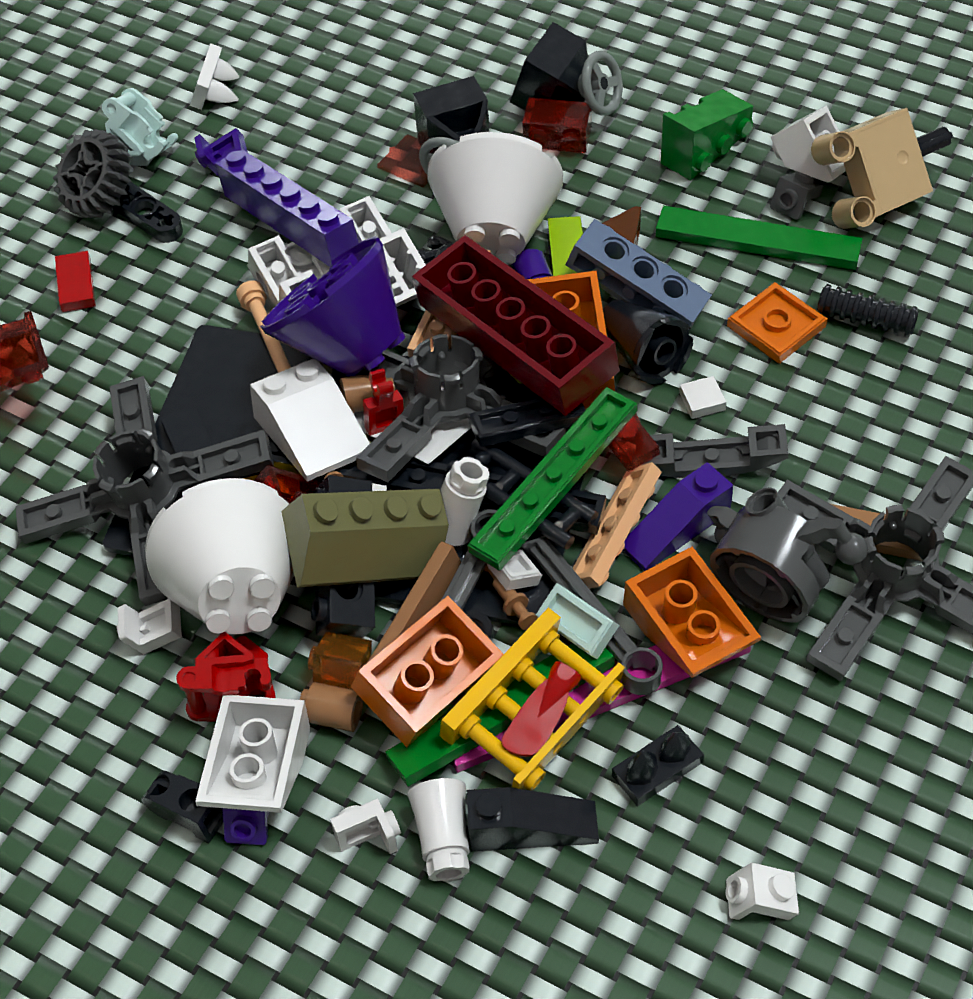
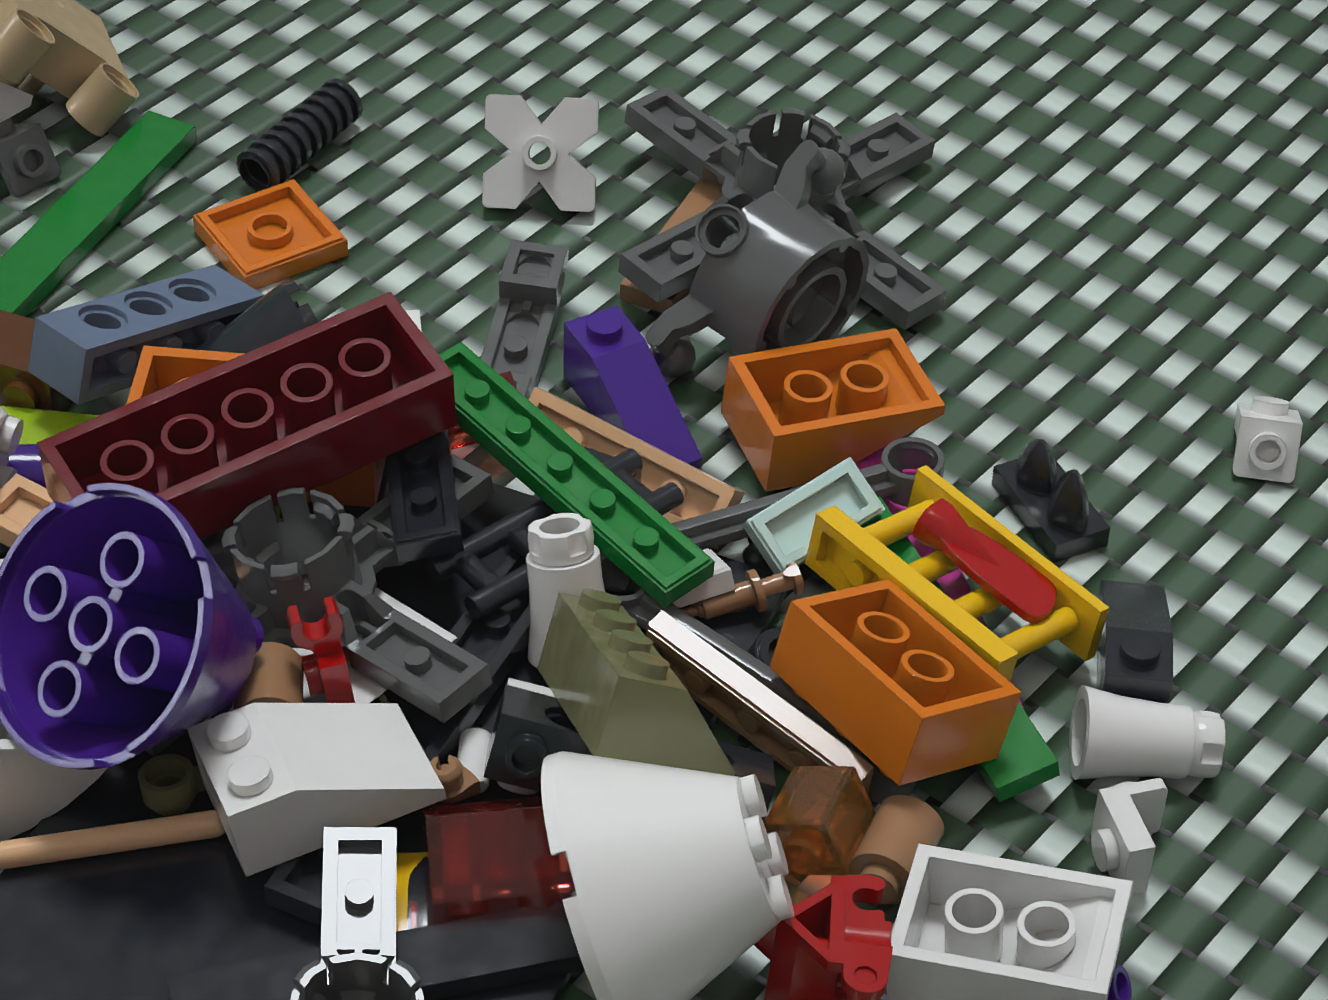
camera: 85 degrees left, 10 degrees down
none -> white plant [482,94,599,212]

